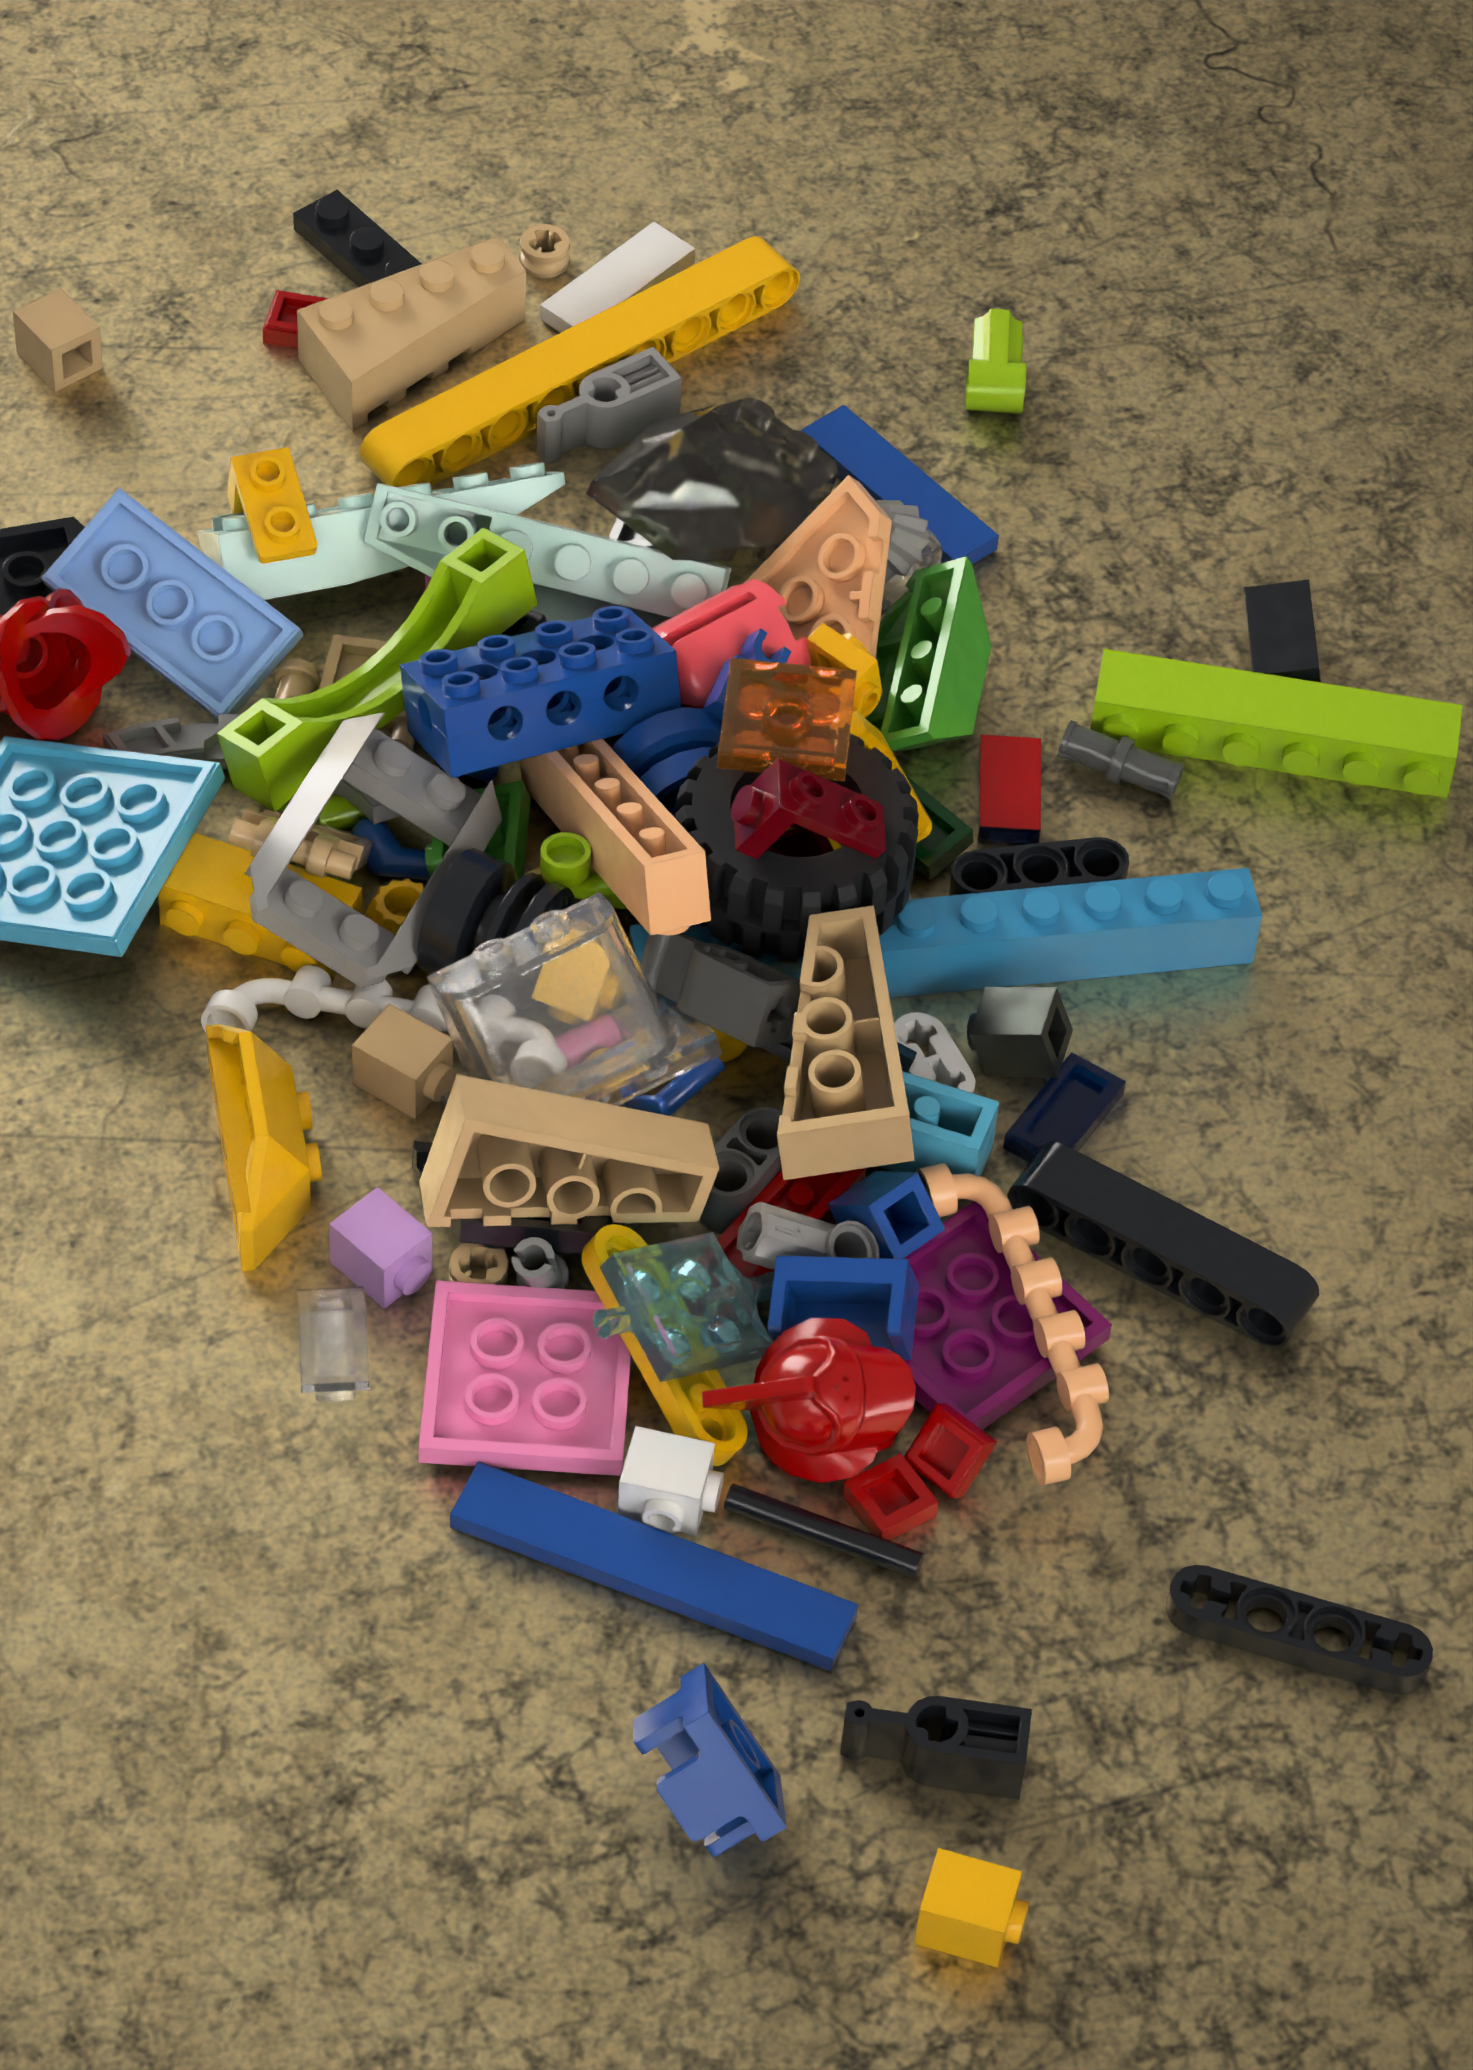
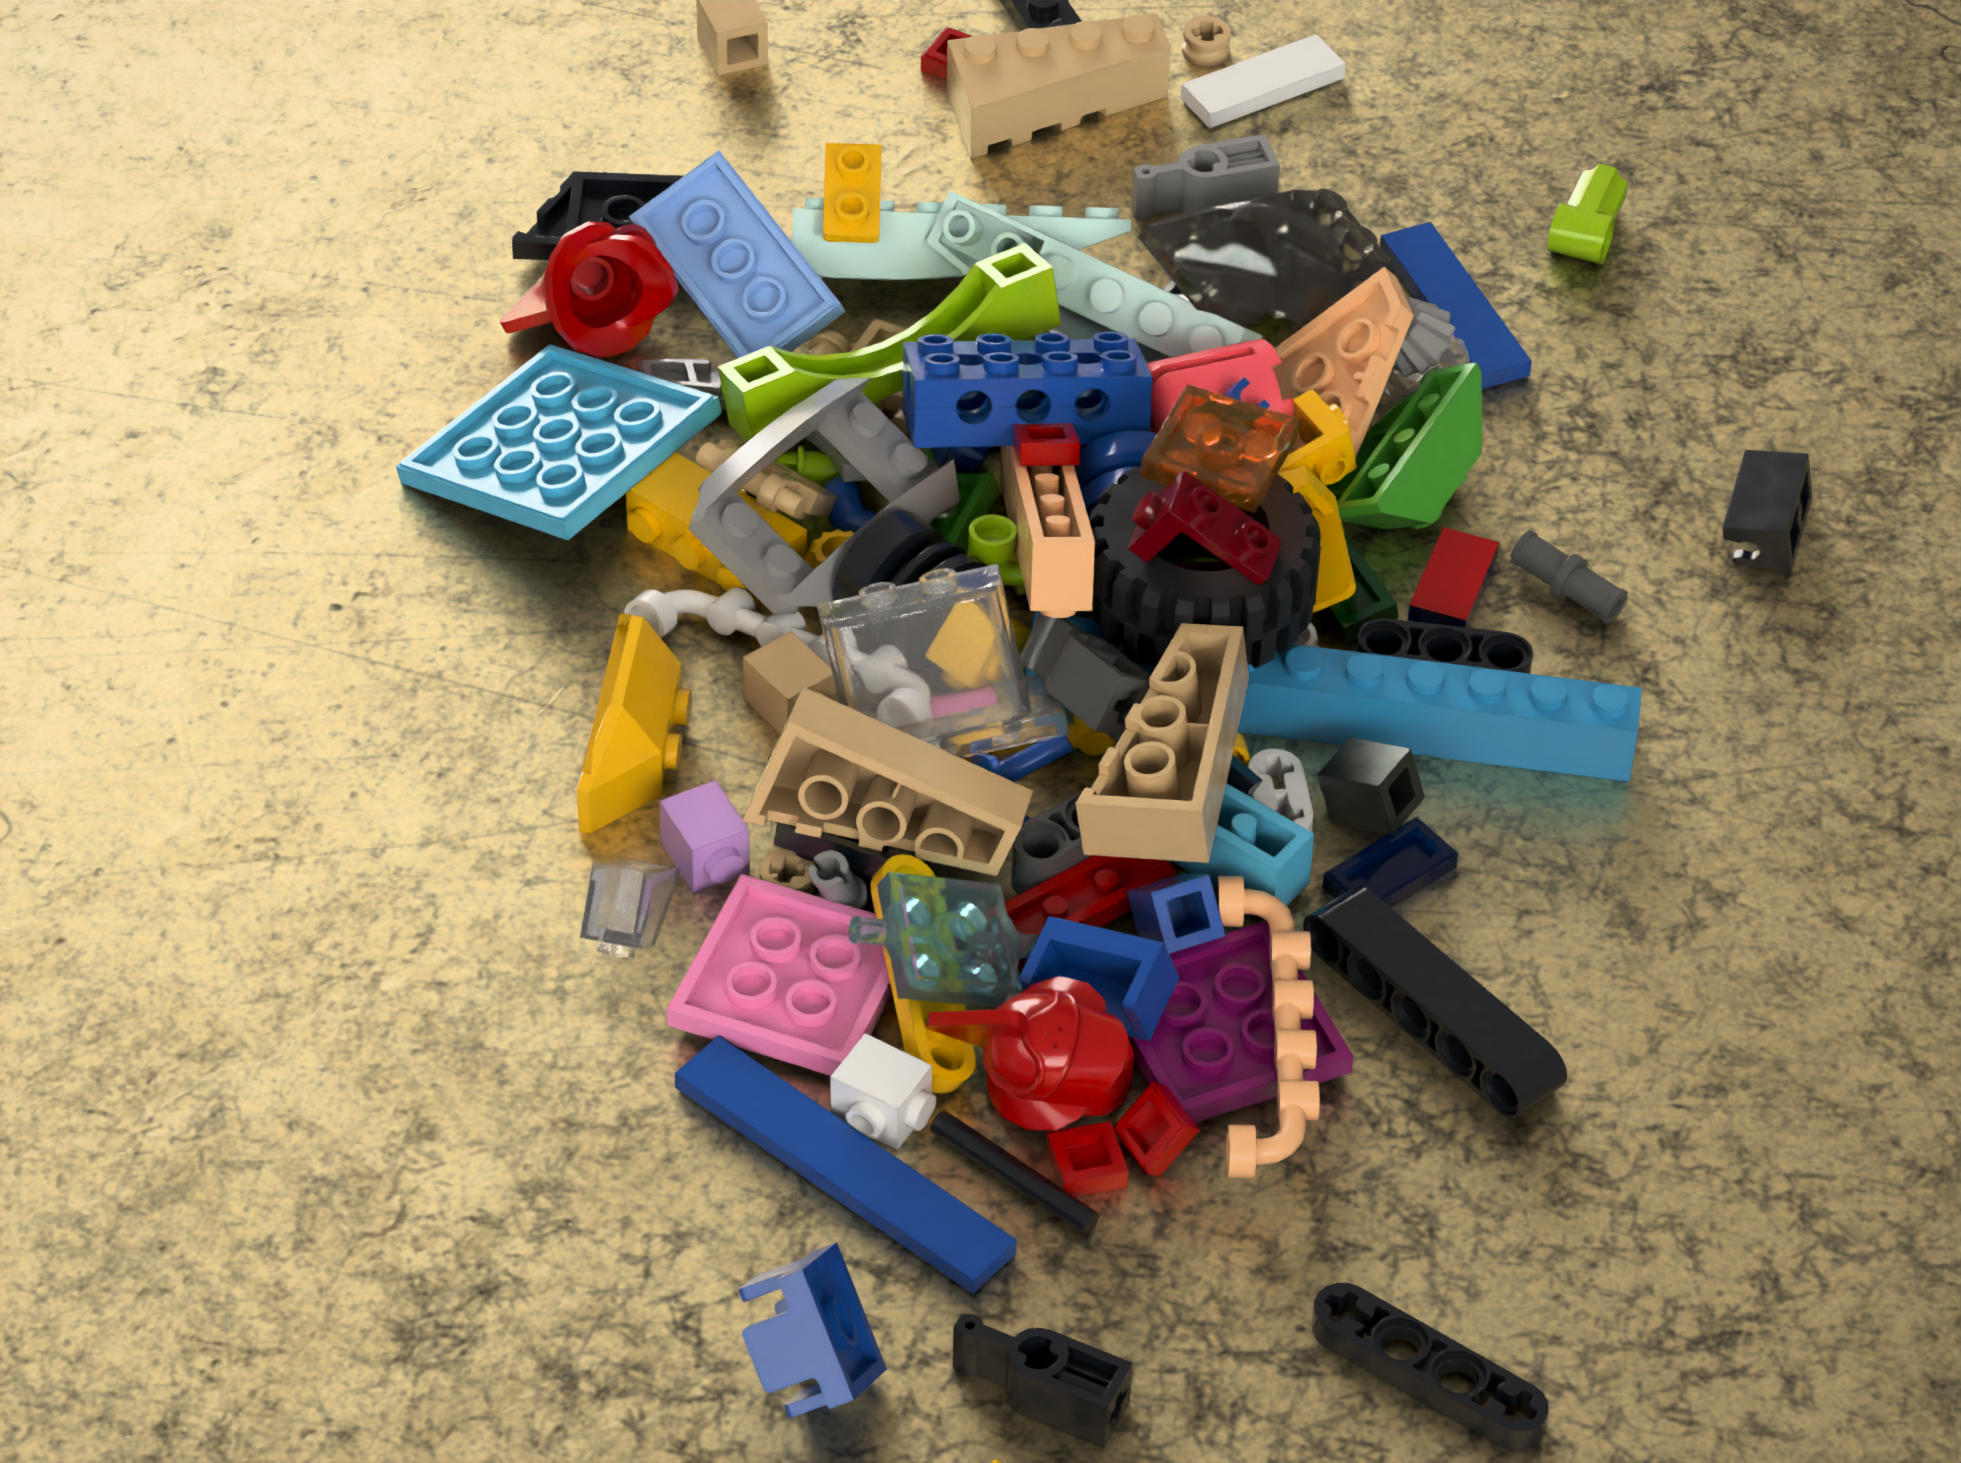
camera: 20 degrees right, 5 degrees down
yellow beam [359,236,800,487] -> none
light grey piece [736,1202,879,1270] -> none
lime brick [1090,648,1463,798] -> none
none -> red tile [1013,423,1080,466]

